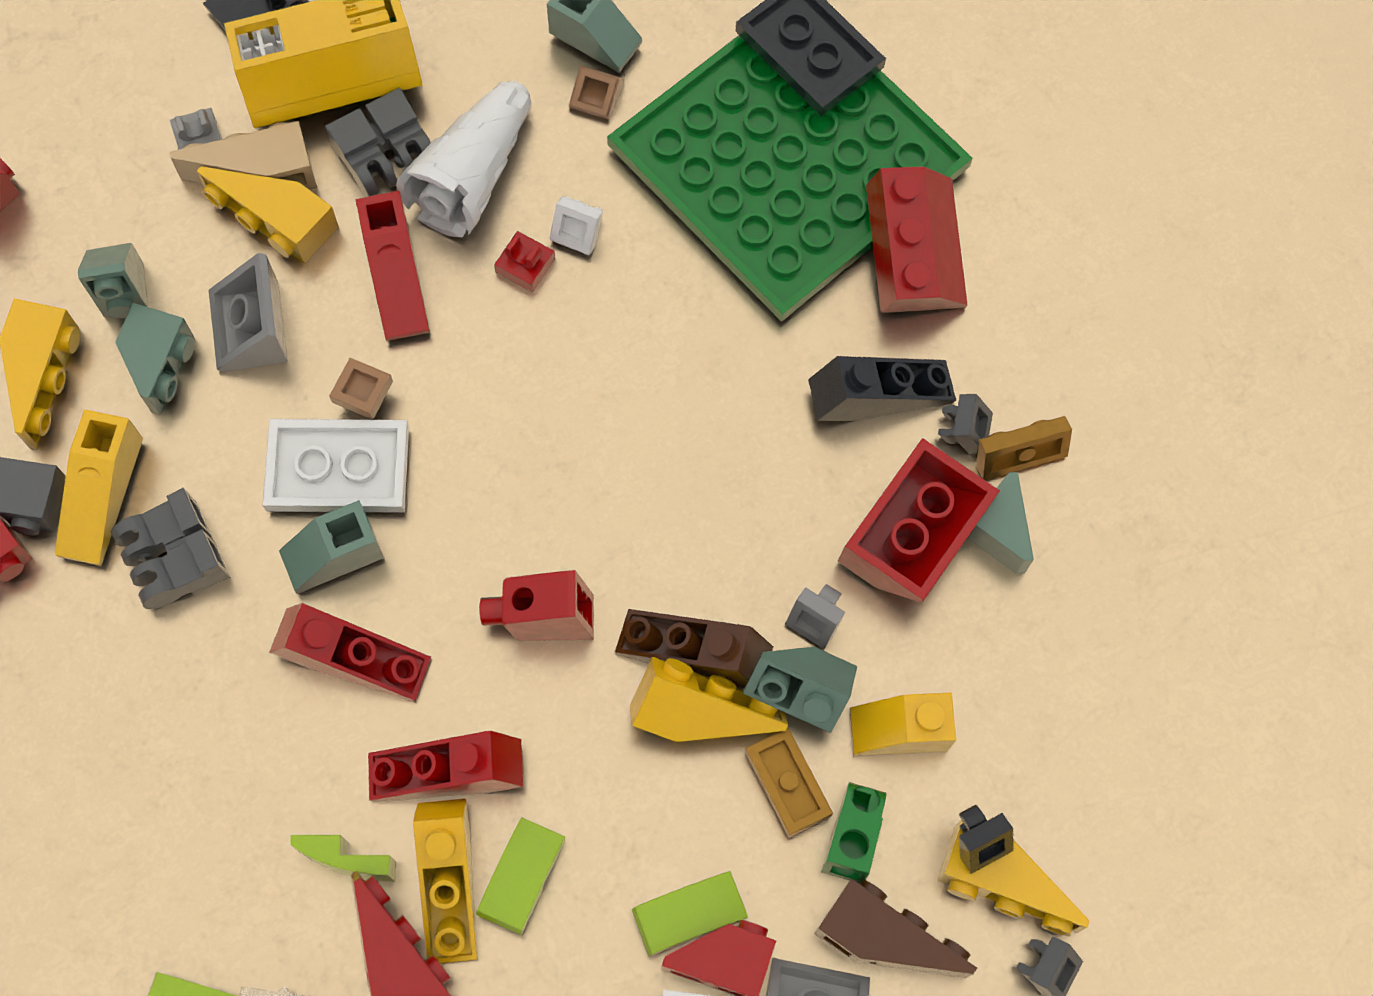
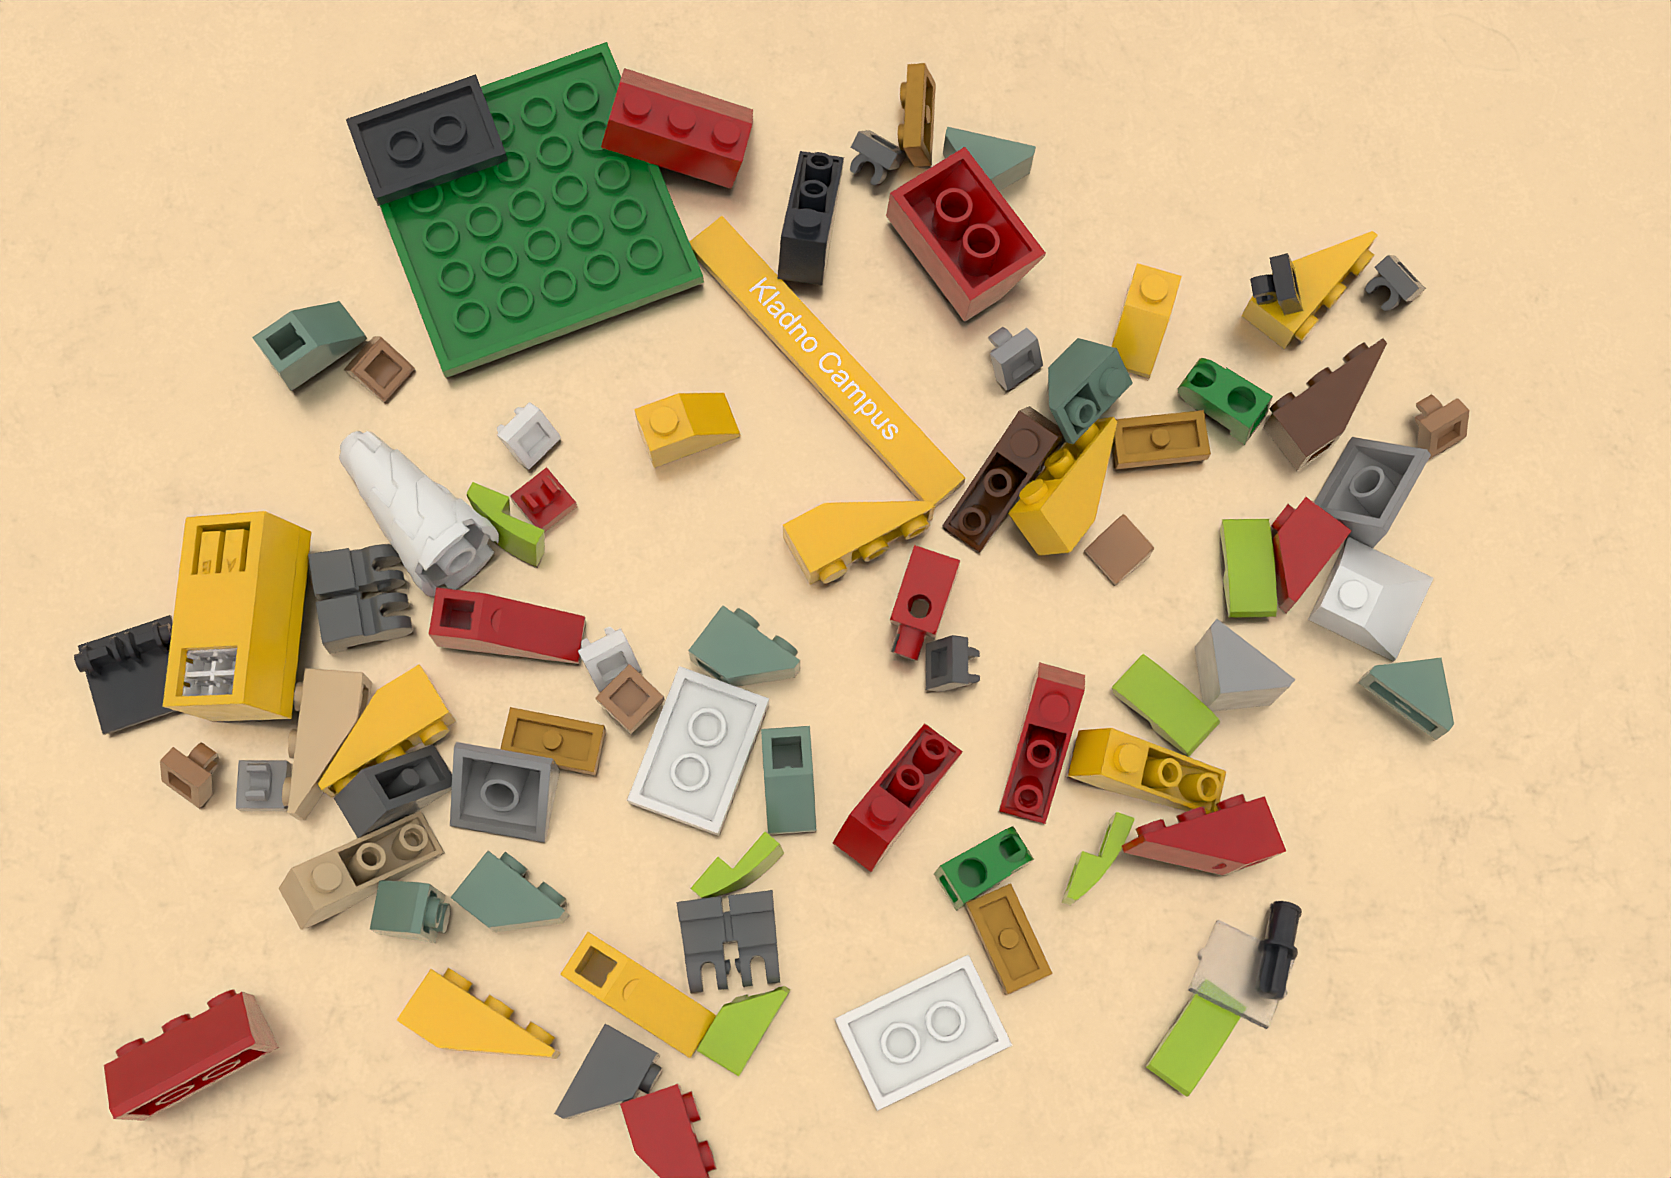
camera: 70 degrees left, 5 degrees up
none -> medium nougat tile [160,742,217,809]
none -> tan slope [279,811,443,930]
none -> dark grey slope [334,744,452,838]
none -> lime slope [467,482,545,567]
none -> pearl gold plate [500,707,606,775]
none -> white tile [578,627,641,692]
none -> yellow slope [634,393,741,468]
none -> sand green slope [688,605,800,687]
none -> yellow tile [689,216,966,507]
none -> lime slope [690,832,784,899]
none -> lime slope [697,986,791,1076]
none -> yellow slope [783,501,935,585]
none -> white plate [834,954,1012,1111]
none -> dark grey tile [926,635,980,692]
none -> green leg [933,826,1034,911]
none -> pearl gold plate [965,883,1053,995]
none -> medium nougat slope [1084,514,1154,586]
none -> light grey slope [1195,619,1295,711]

